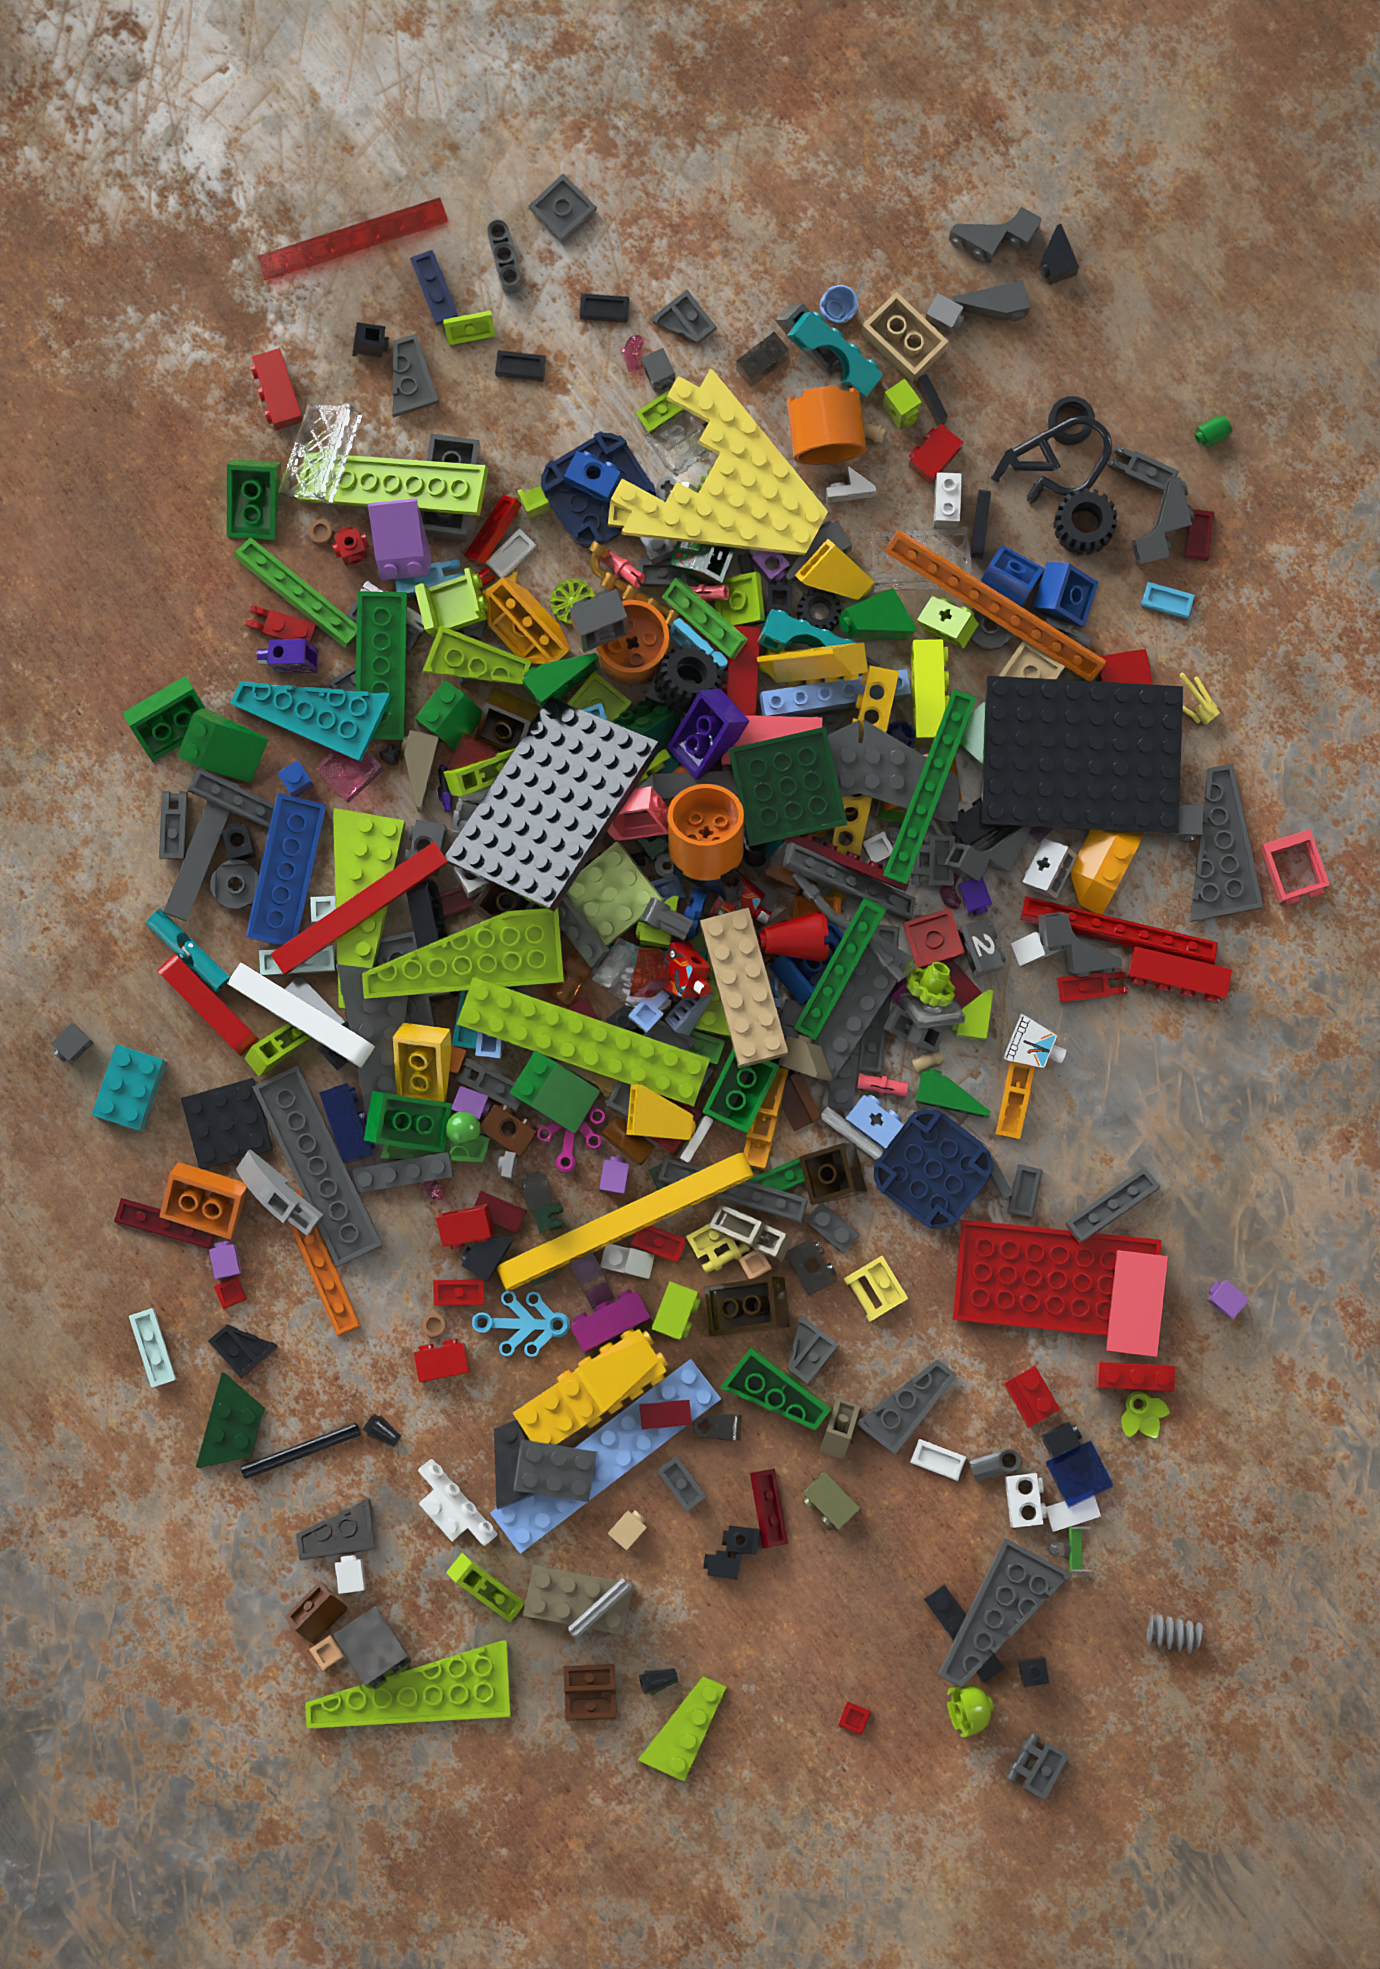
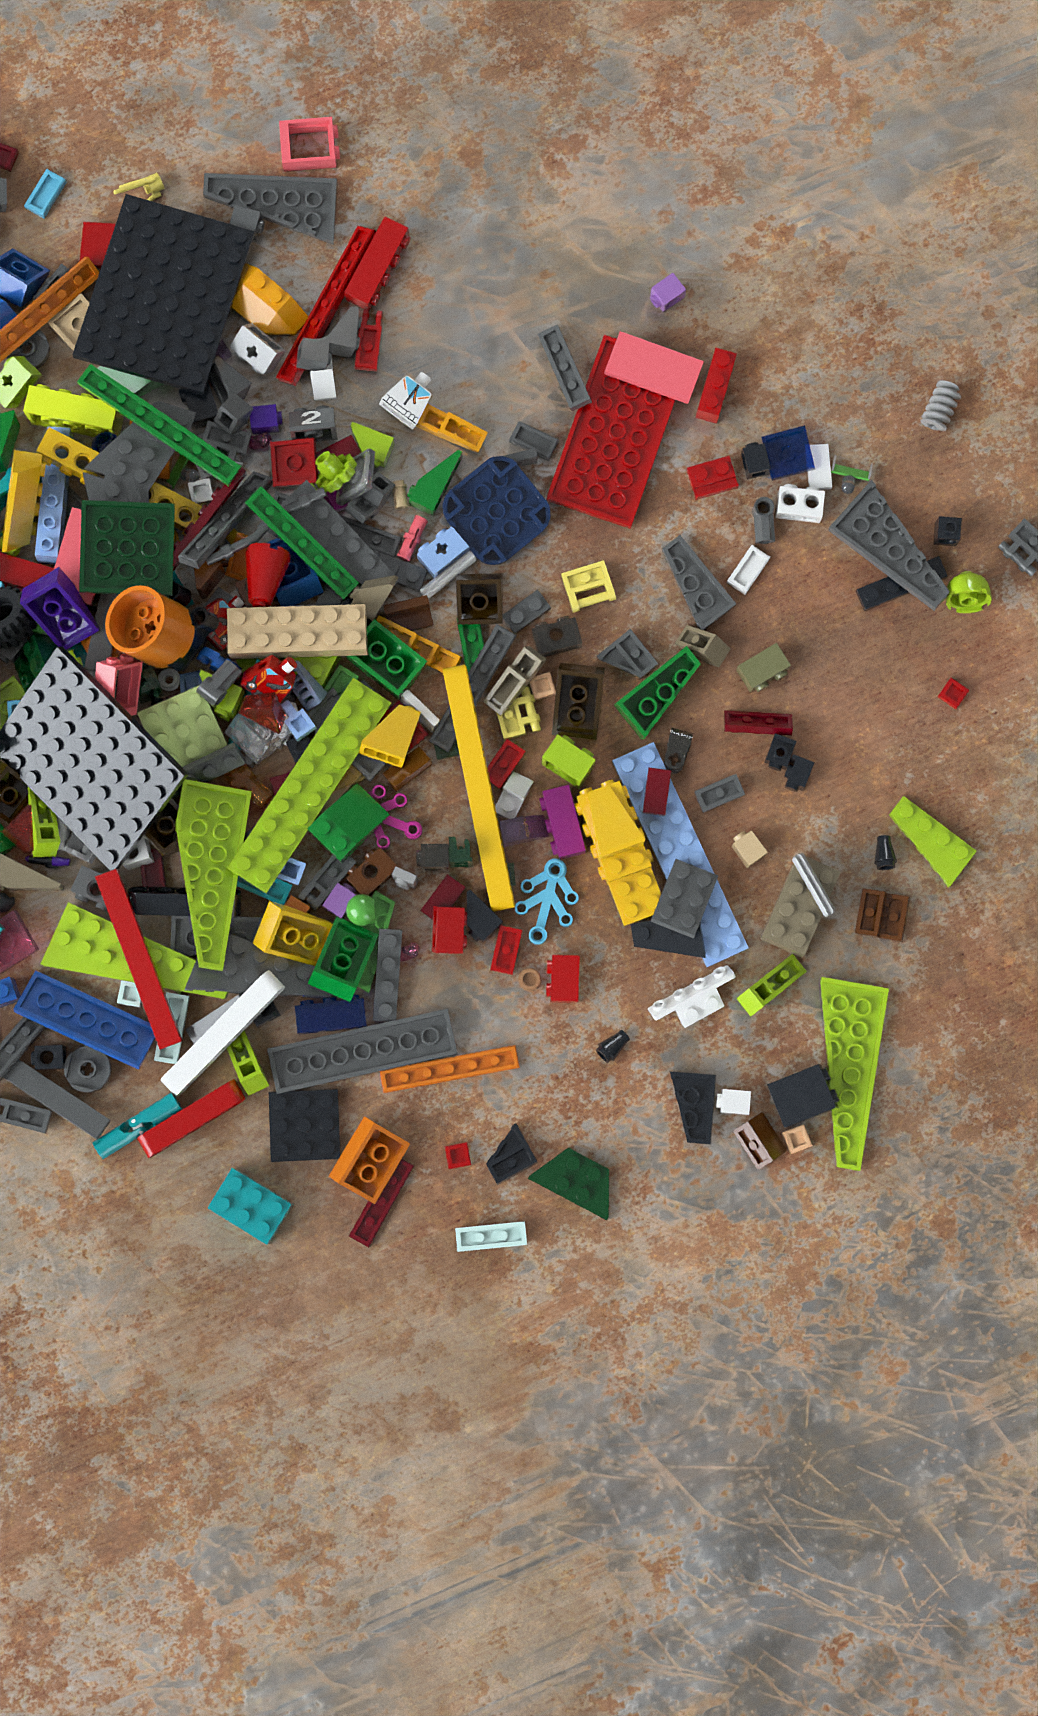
camera: 80 degrees left, 0 degrees up
dark grey brick [51,1023,94,1064] -> none
medium lavender brick [209,1241,243,1280] -> none
light grey slope [236,1150,323,1236] -> none
black axle [240,1423,361,1479] -> none
medium lavender brick [599,1156,630,1195] -> none
lime plate [1121,1391,1170,1438] -> none

